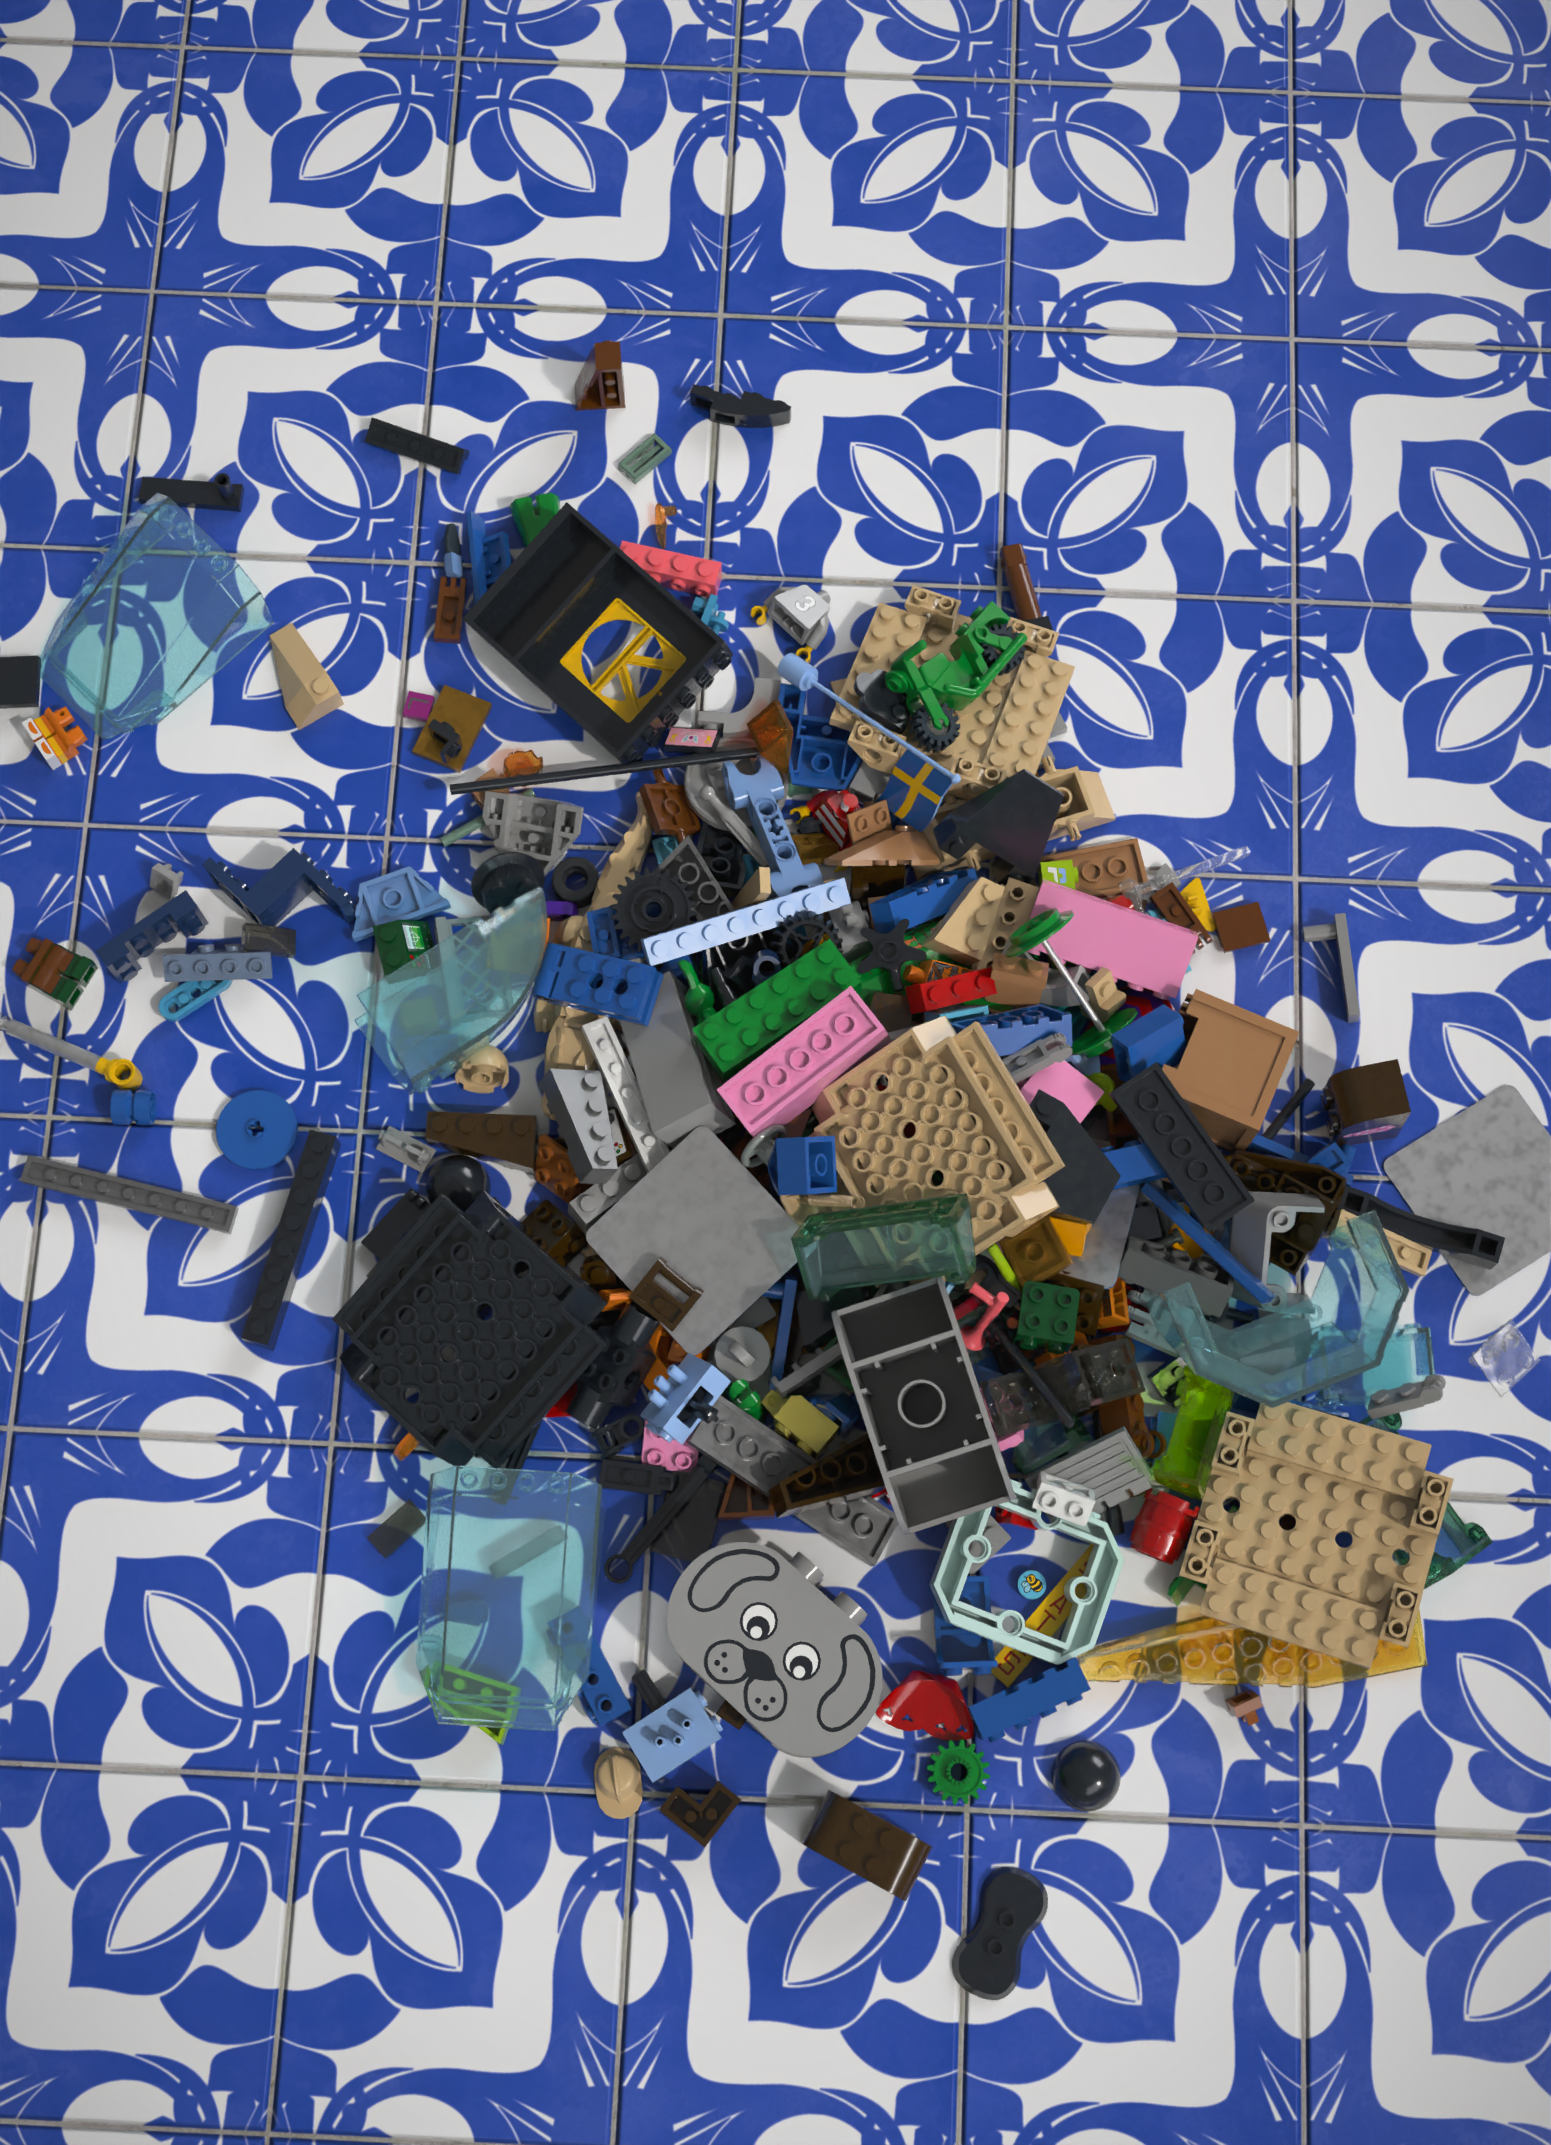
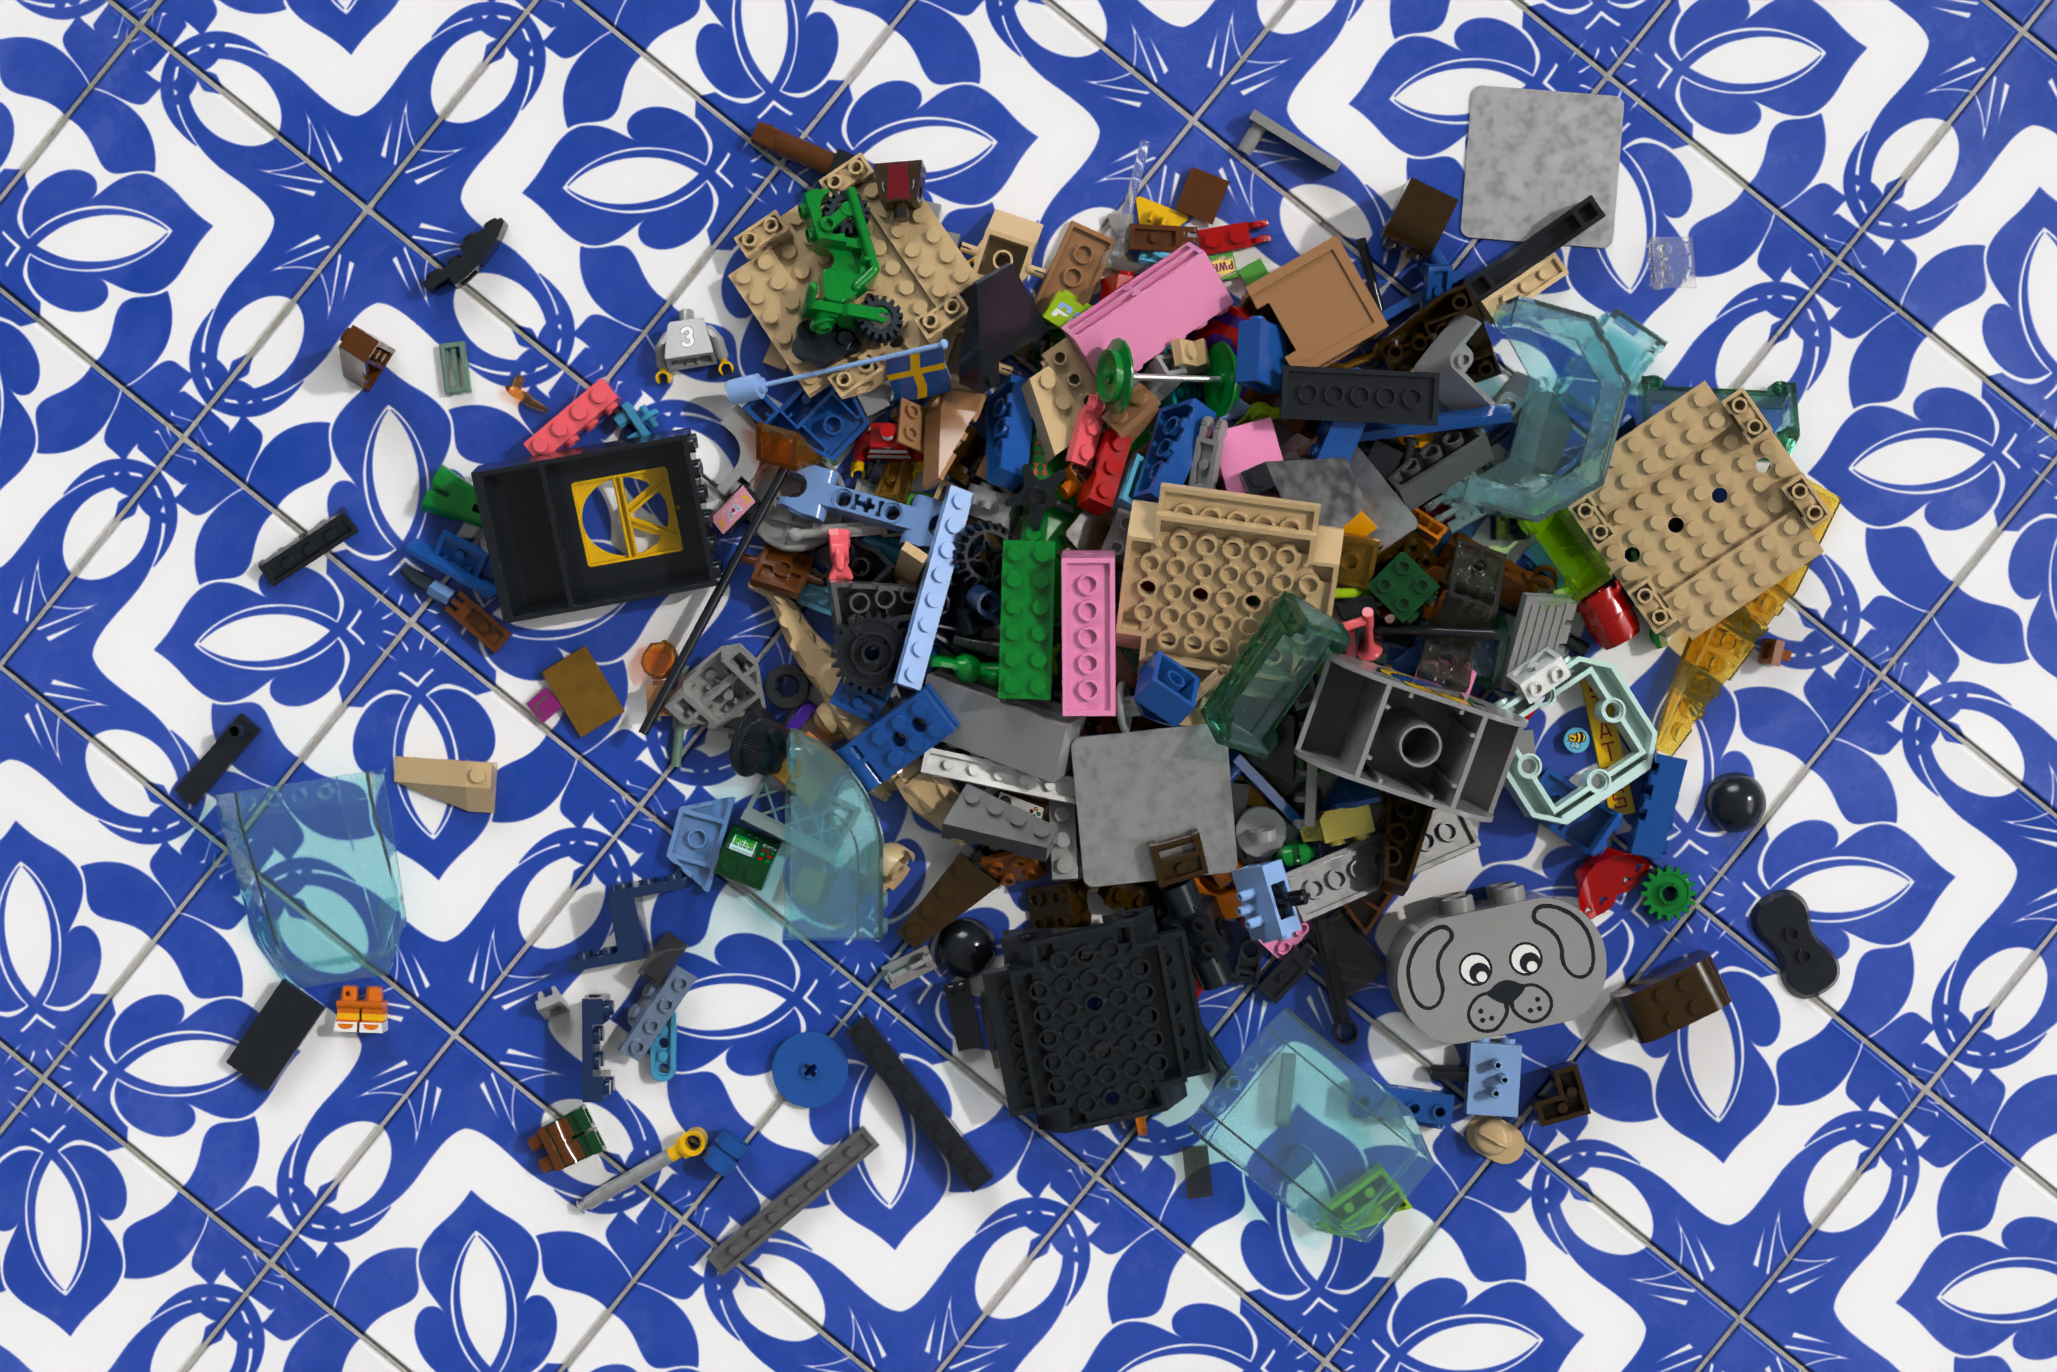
camera: 50 degrees left, 15 degrees up
black bracket [428,719,462,764] -> none
orange slope [599,1288,633,1311] -> none
light grey hinge [1367,1374,1446,1419] -> none
none -> coral animal [828,528,853,580]
none -> torso [873,160,926,223]
none -> coral hinge [1066,394,1105,468]
none -> red hinge [1197,220,1271,256]
none -> tile [1208,252,1238,281]

